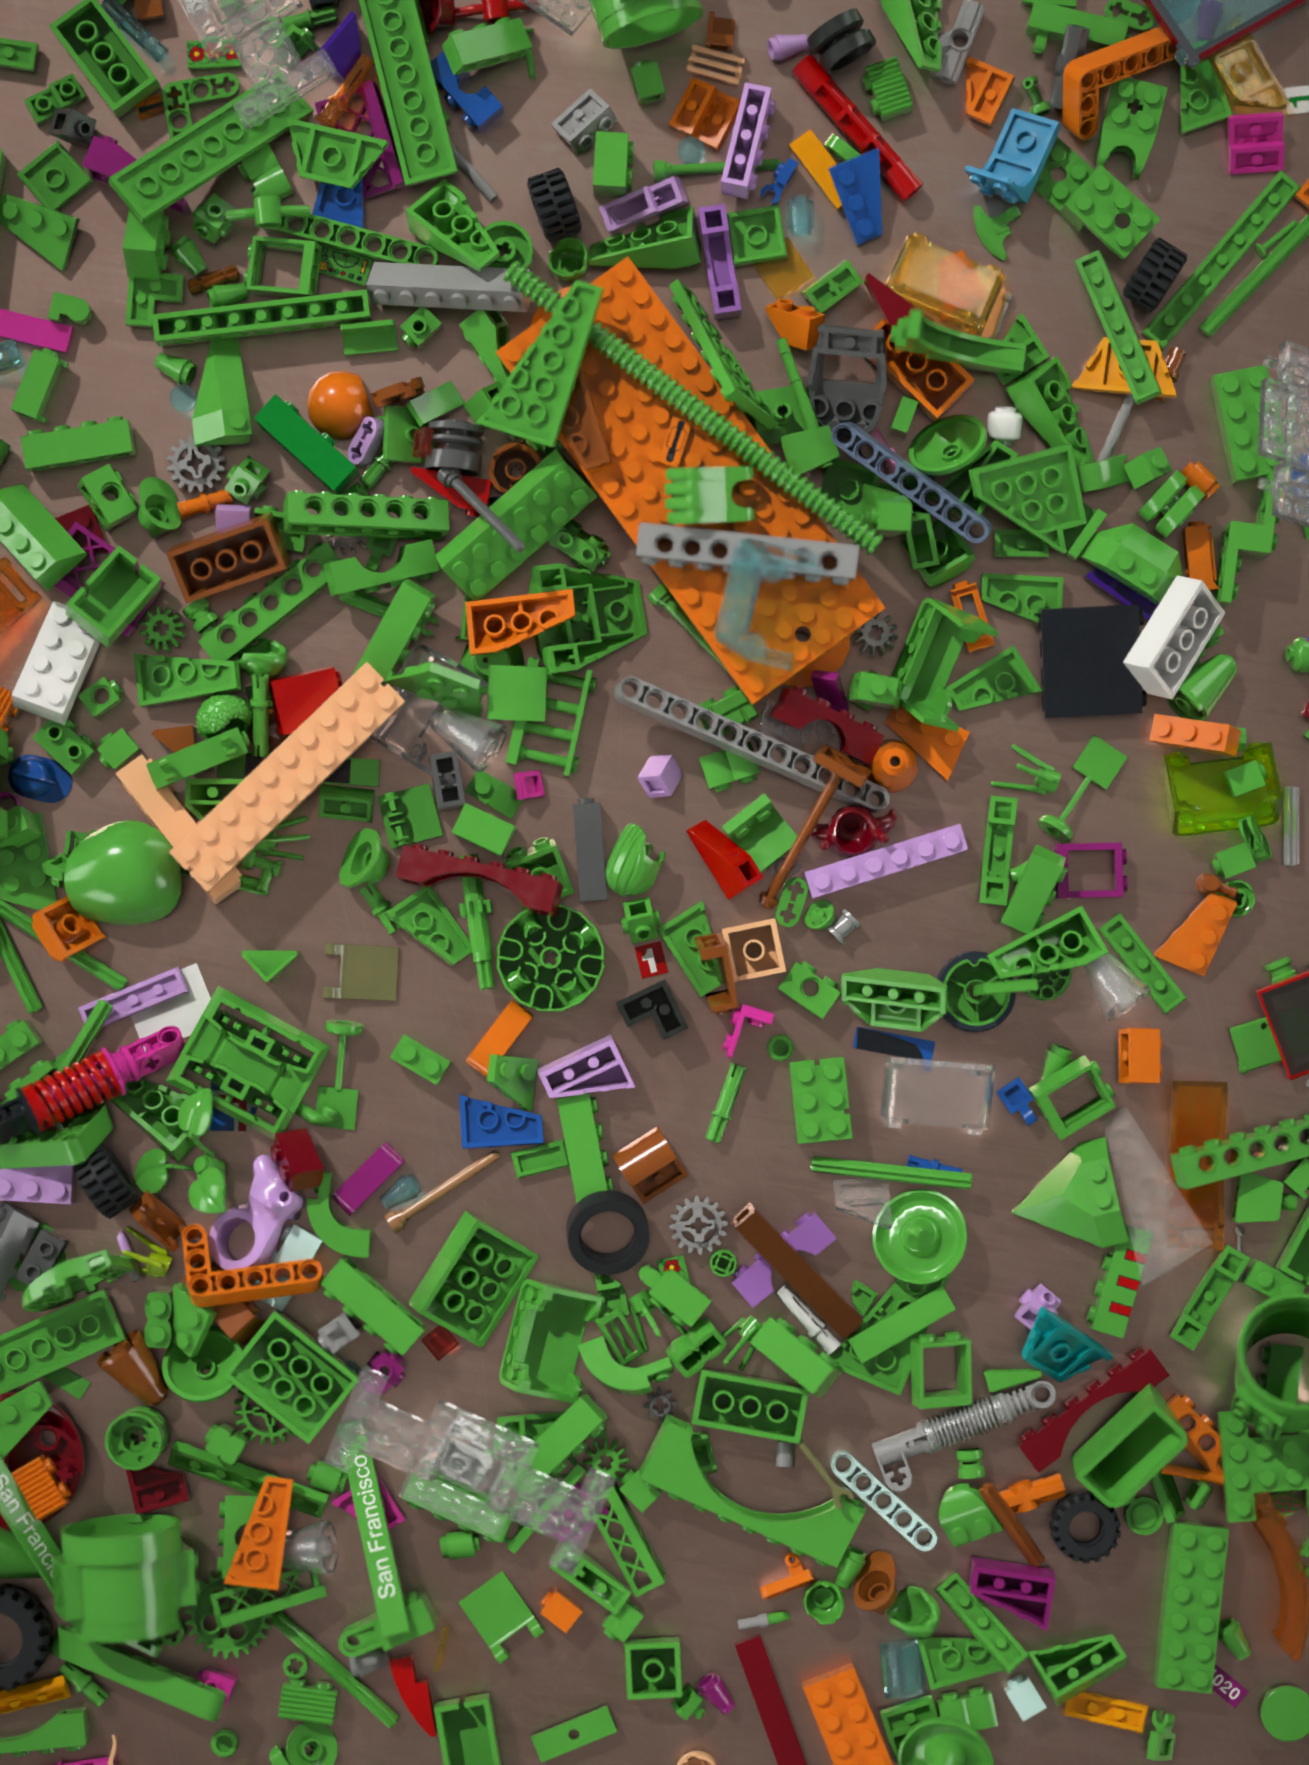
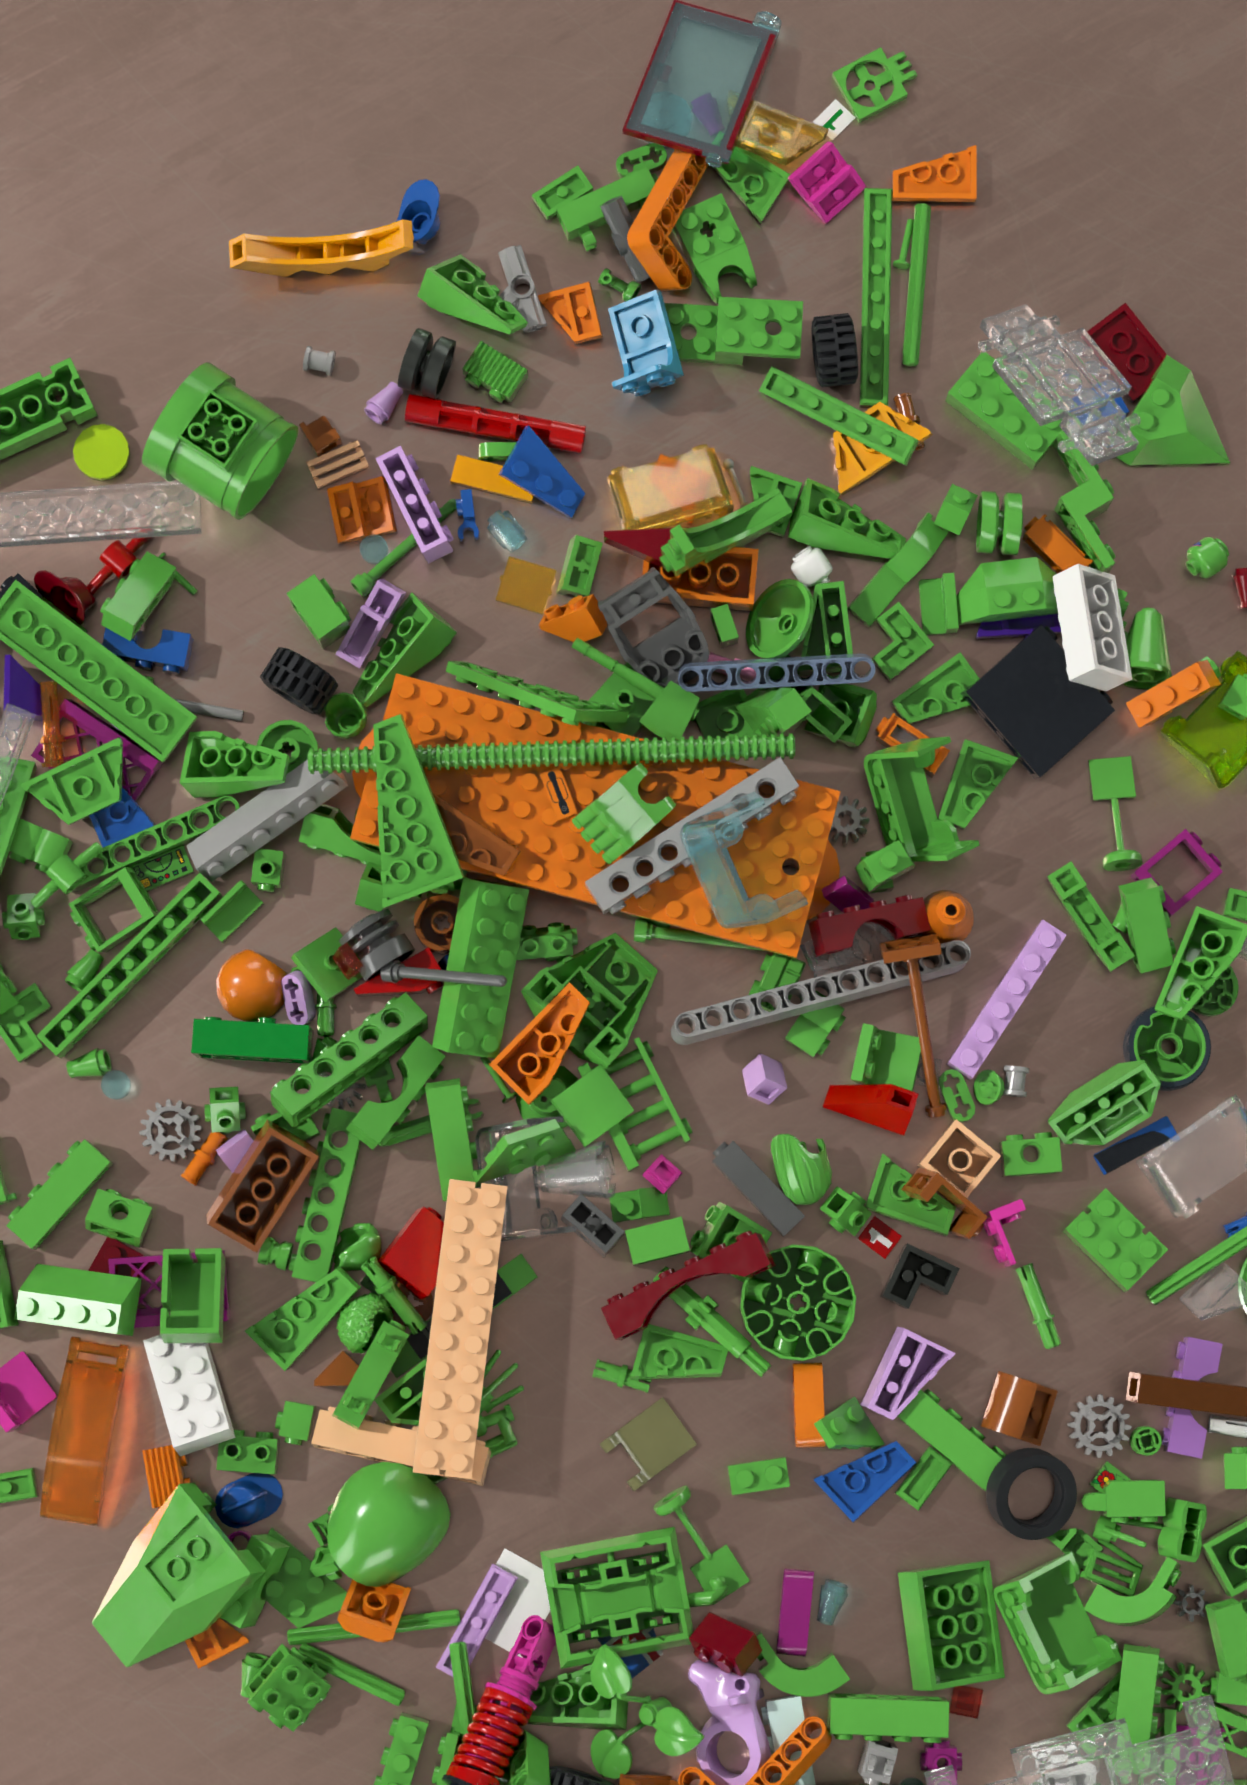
camera: 40 degrees left, 5 degrees down
bright green brick [78,677,123,720] -> none
bright green piece [138,477,181,538] -> none
bright green gear [140,606,186,652] -> none
bright green cone [170,235,208,277] -> none
dark orange axle [187,265,240,295] -> none
bright green wedge [192,339,252,446] -> none
bright green slope [242,950,299,983] -> none
bright green slope [318,784,375,823] -> none
bright green hat [339,828,390,888] -> none
dark orange plate [371,377,425,408] -> none
bright green hinge [377,783,443,849] -> none
medium nougat piece [384,1150,500,1234] -> none
bright green tile [406,381,465,428] -> none
light grey bracket [551,89,617,155] -> none
bright green brick [631,60,665,105] -> none
medium lavender arch [698,204,742,320] -> none
bright green plant [722,1315,763,1371] -> none
bright green tile [726,205,787,267] -> none
bright green tile [767,1034,794,1061] -> none
dark red piece [811,804,897,857] -> none
orange wing [885,704,970,781] -> none
bright green wing [968,444,1087,553] -> none
bright green tile [973,979,1038,996] -> none
bright green piece [974,205,1022,261] -> none
bright green plant [991,744,1061,795] -> none
light grey bar [1097,394,1135,461] -> none
orange brick [1181,461,1220,501] -> none

